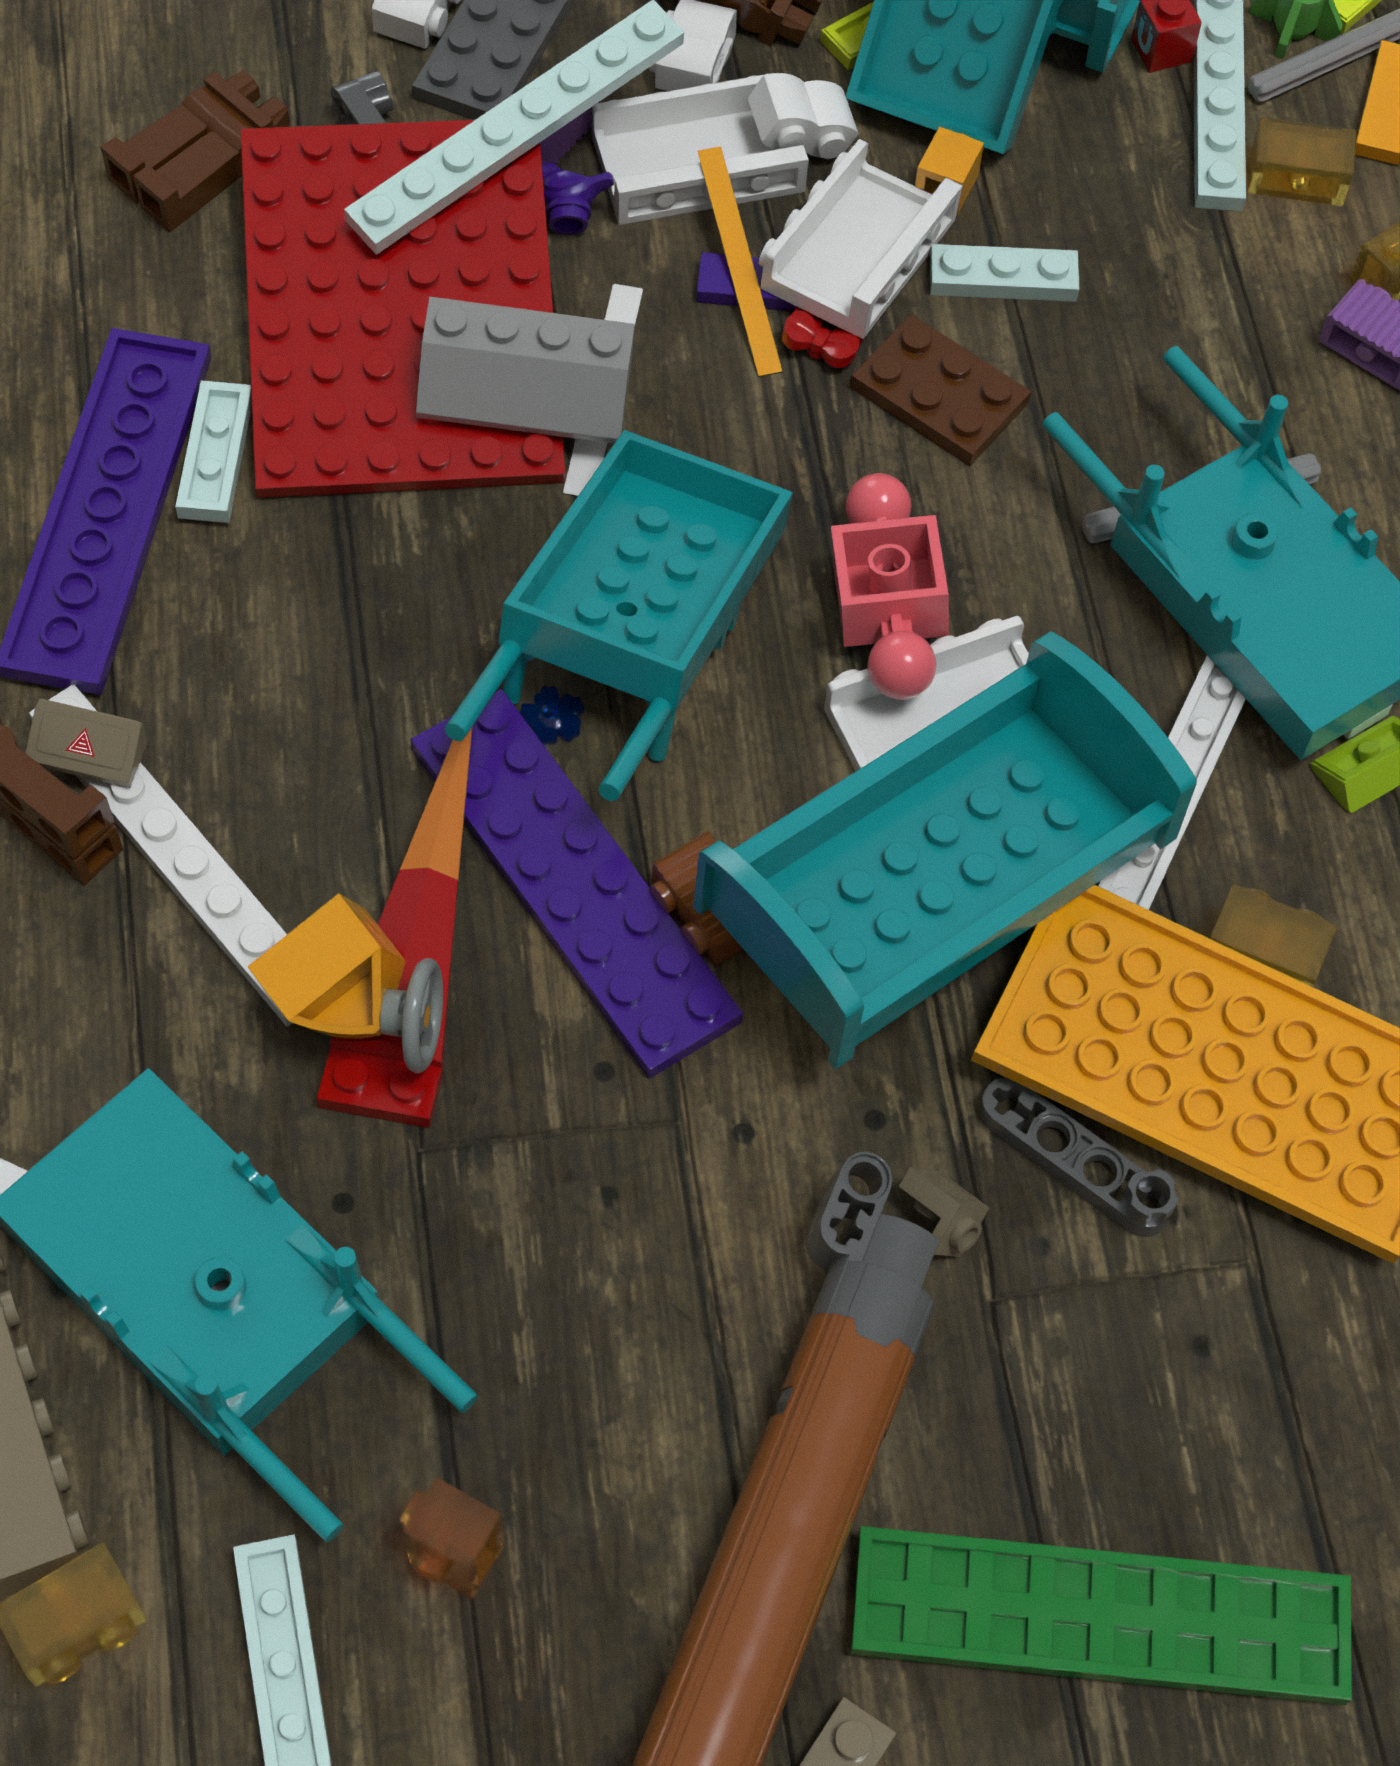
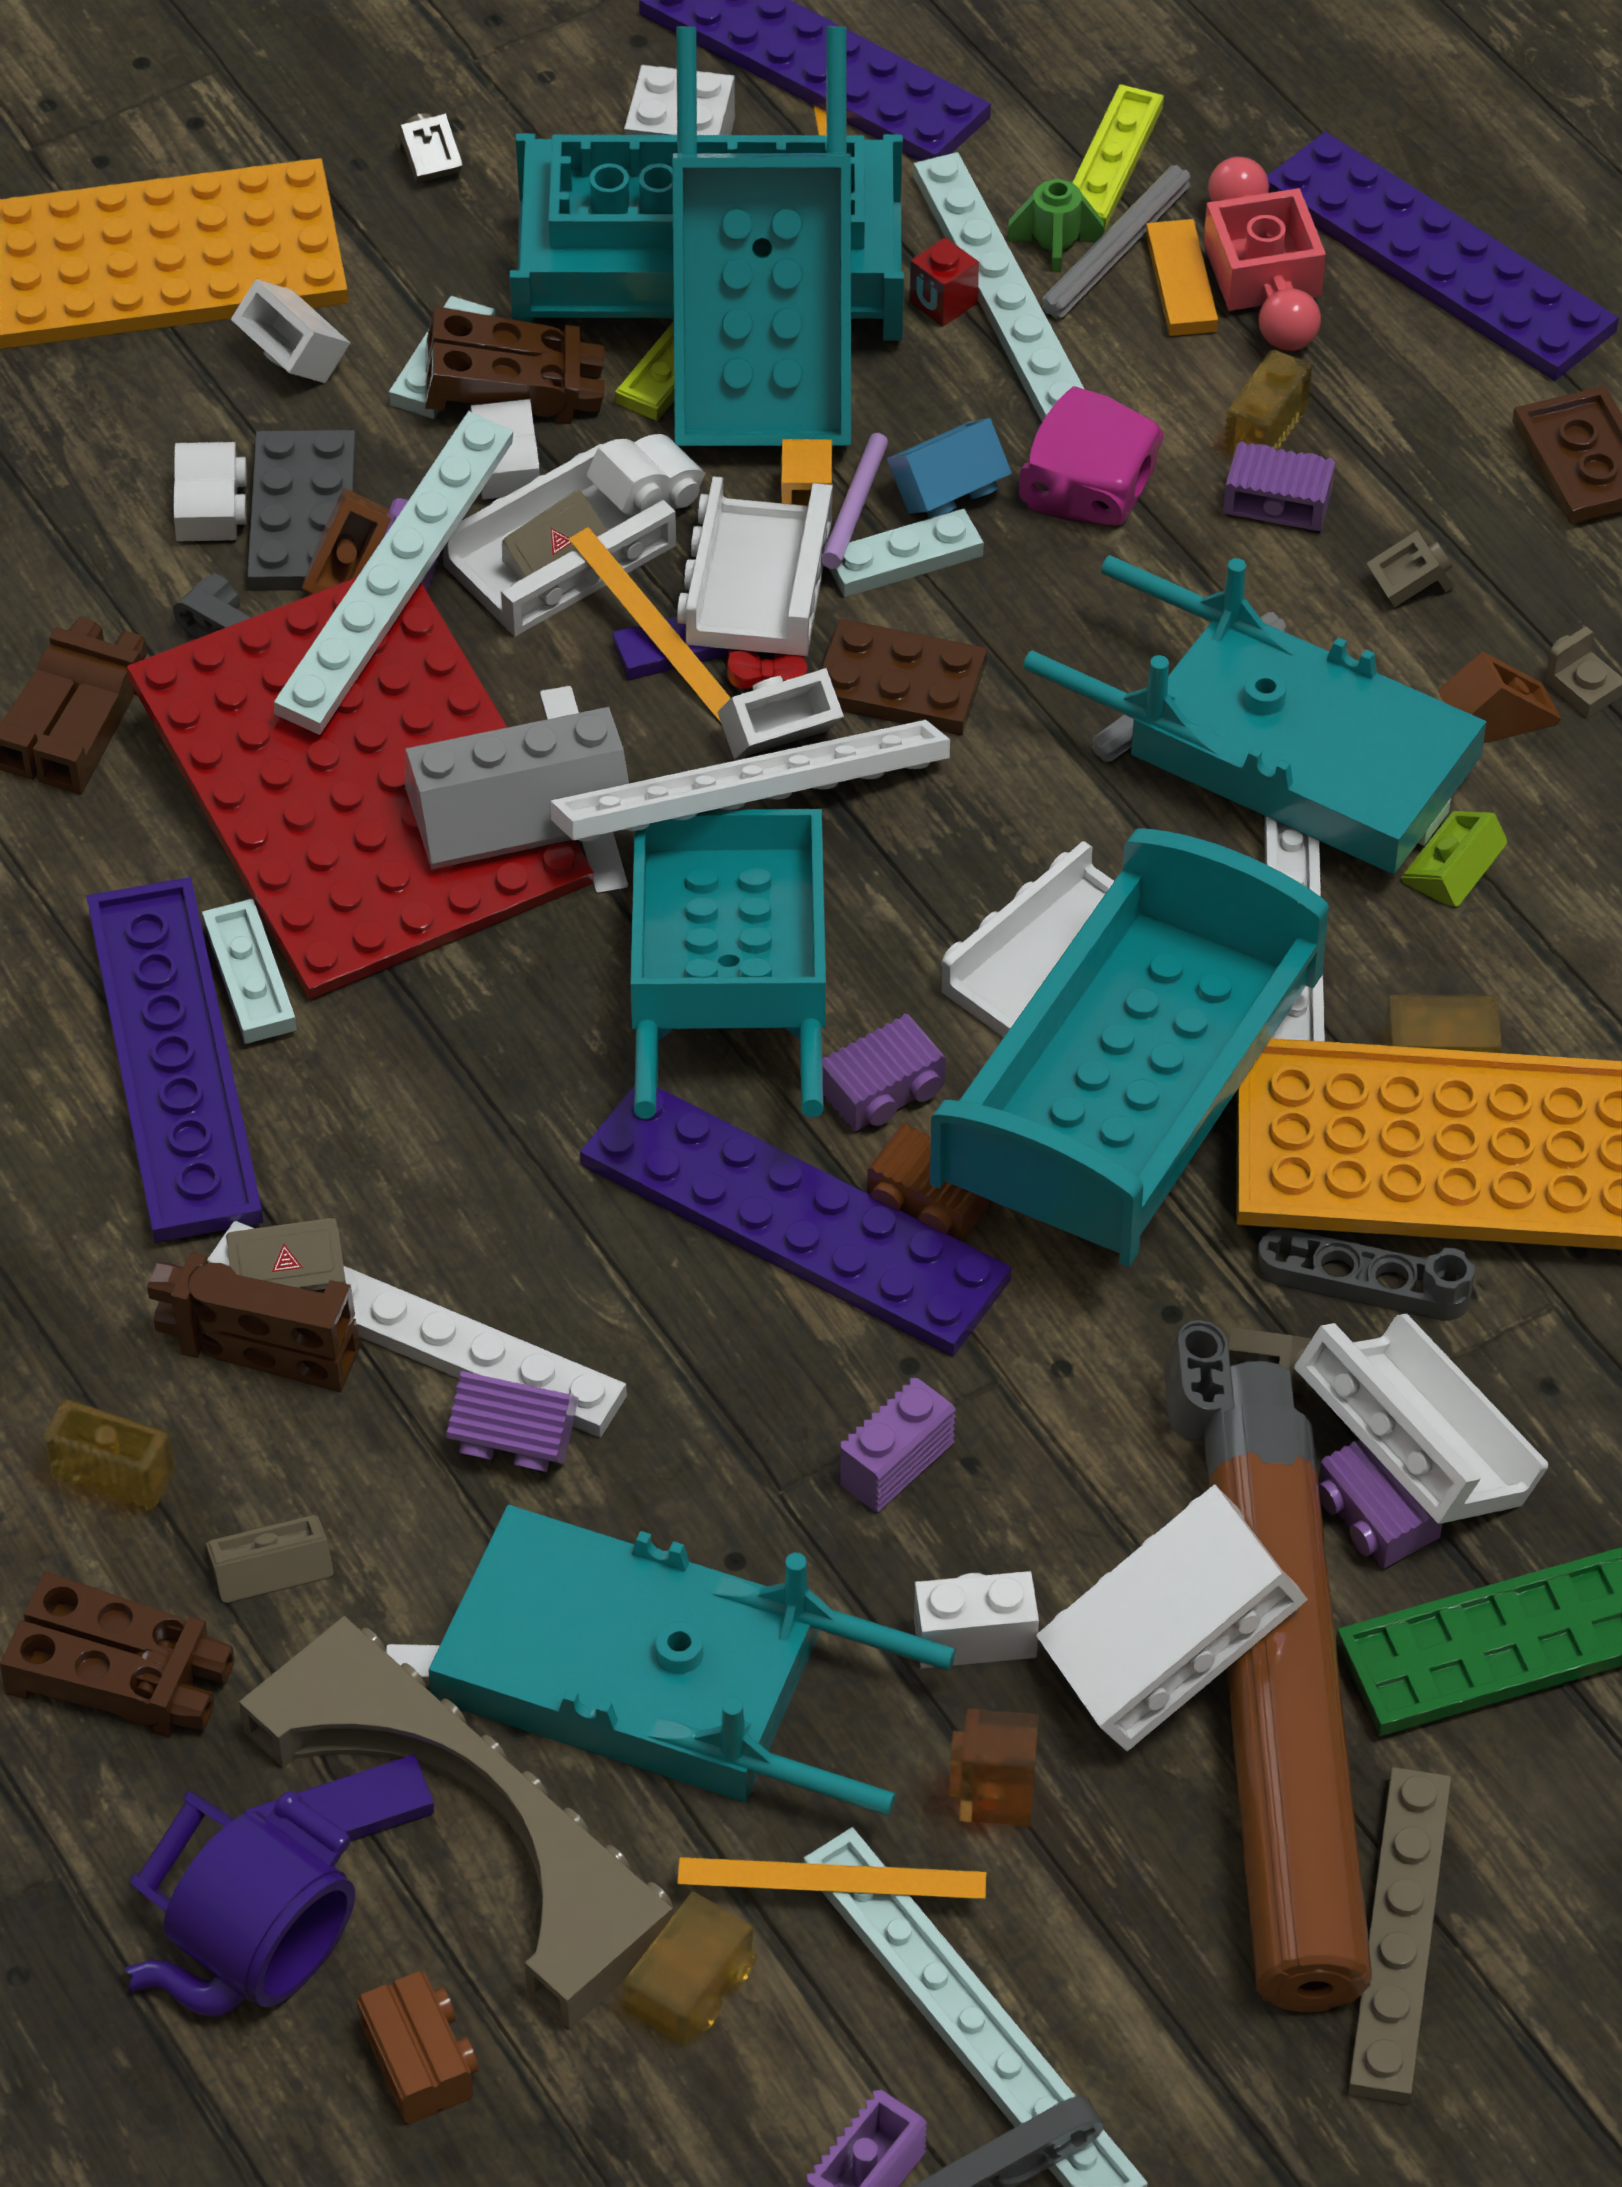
camera: 20 degrees left, 10 degrees down
light orange piece [247,893,443,1074] -> none
red plate [317,726,473,1128] -> none
clear blue plant [519,686,585,745] -> none
dark purple animal [542,162,614,235] -> none
coral brick [831,473,949,700] -> none
clear yellow brick [1248,117,1356,206] -> none
none -> dark orange slope [302,488,392,594]
none -> medium lavender brick [446,1371,579,1472]
none -> dark tan slope [502,489,608,580]
none -> white plate [550,720,950,841]
none -> light orange sticker [677,1857,986,1899]
none -> white brick [717,668,844,760]
none -> lavender bar [821,433,888,569]
none -> medium lavender brick [822,1014,946,1132]
none -> medium lavender brick [840,1378,956,1512]
none -> dark azure brick [887,418,1012,518]
none -> white brick [914,1571,1039,1669]
none -> dark pink piece [1019,386,1164,526]
none -> white panel [1036,1484,1308,1752]
none -> white panel [1293,1314,1548,1524]
none -> medium lavender brick [1318,1440,1442,1569]

